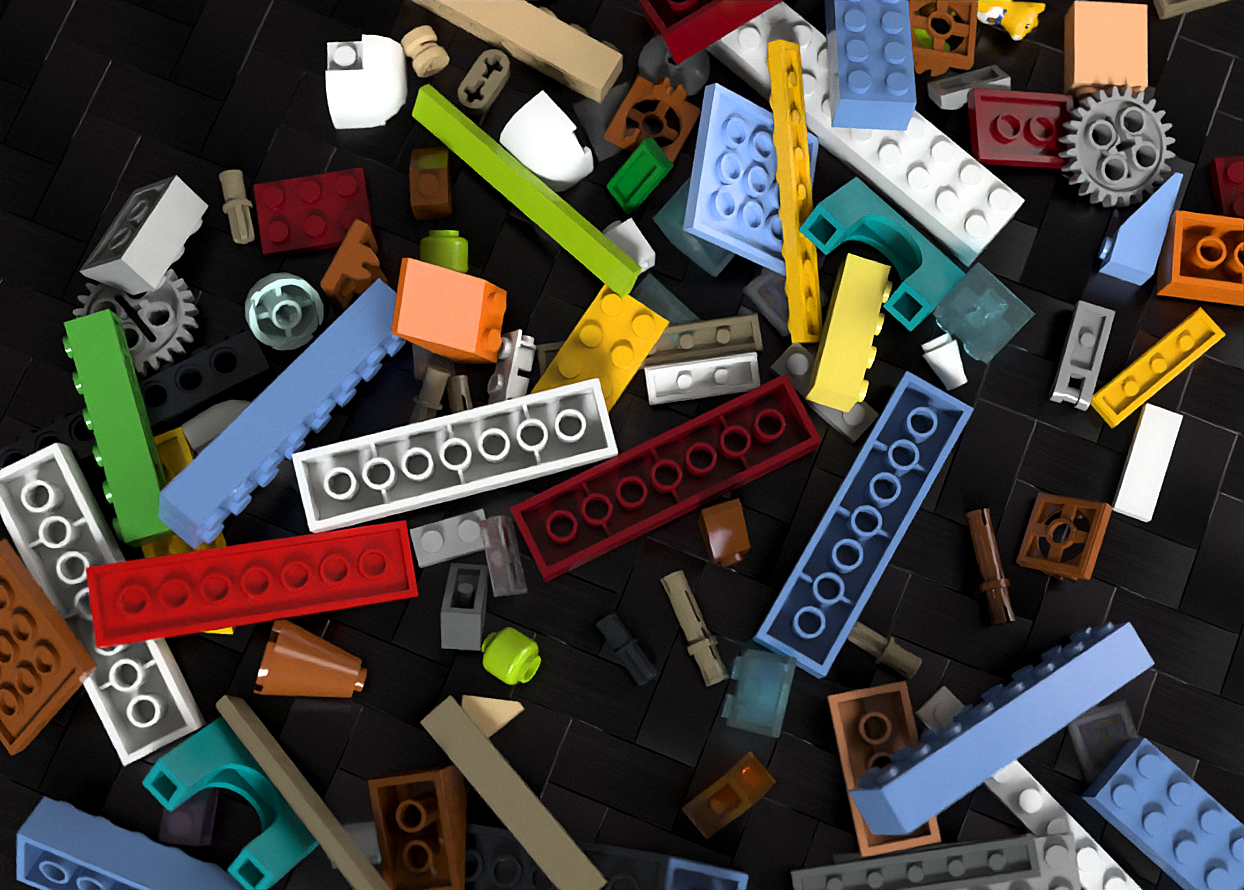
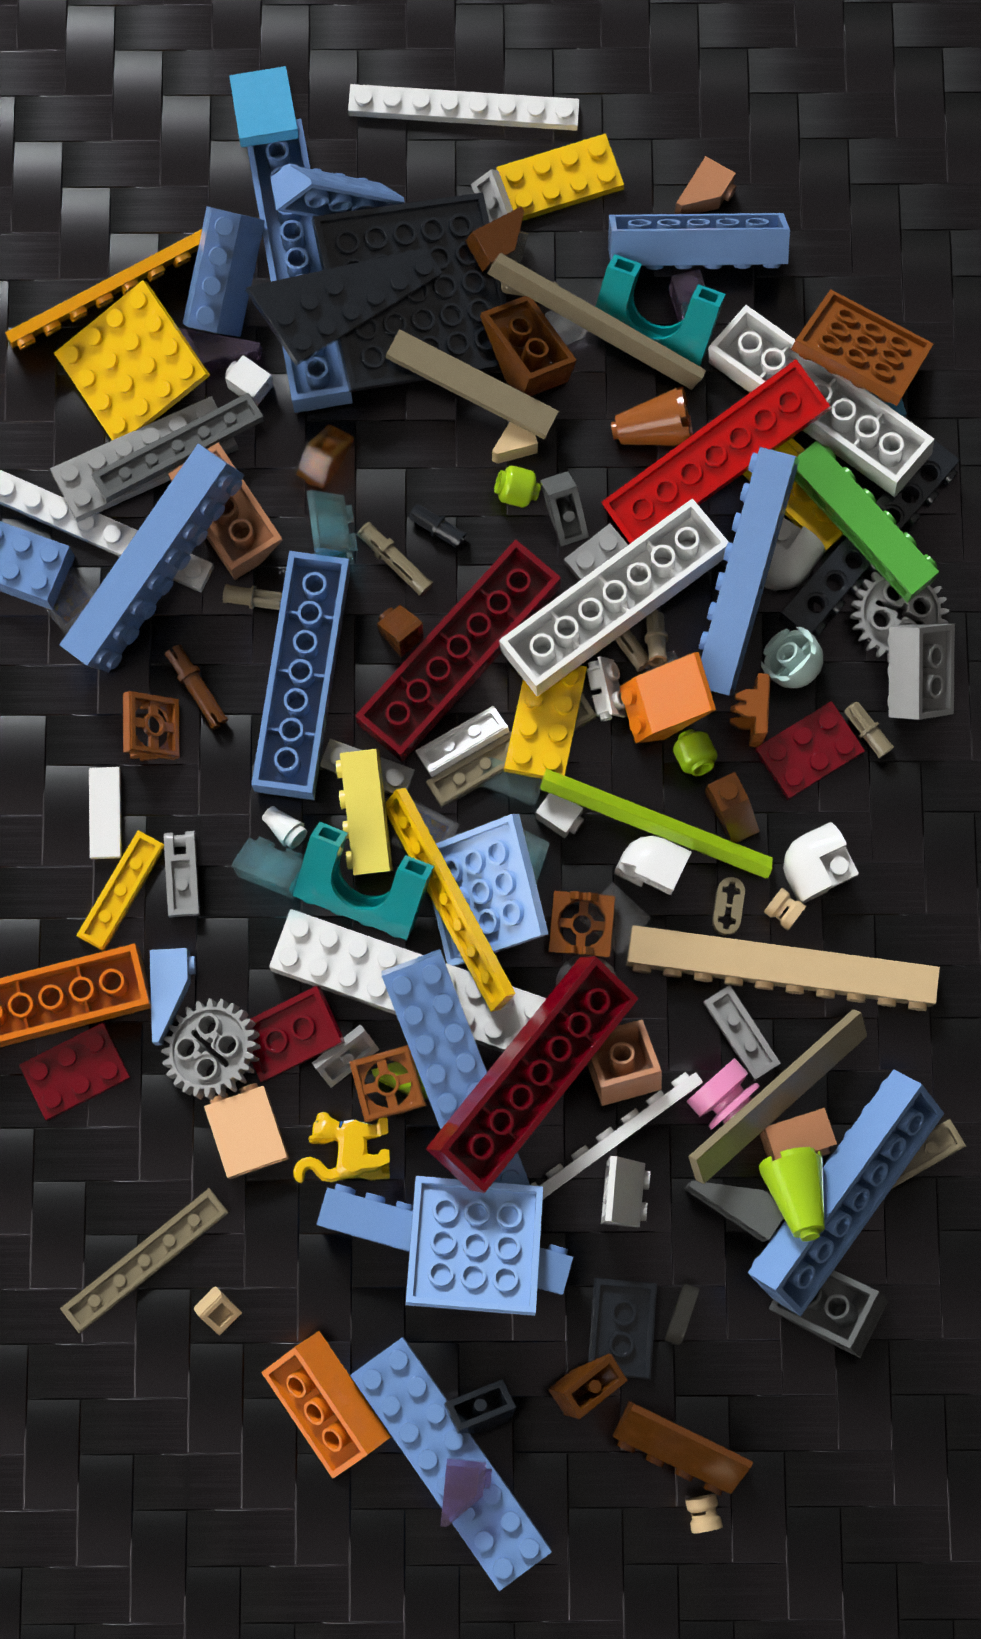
camera: 160 degrees right, 0 degrees up
clear slope [479,515,527,597] -> none
green tile [606,137,674,214] -> none

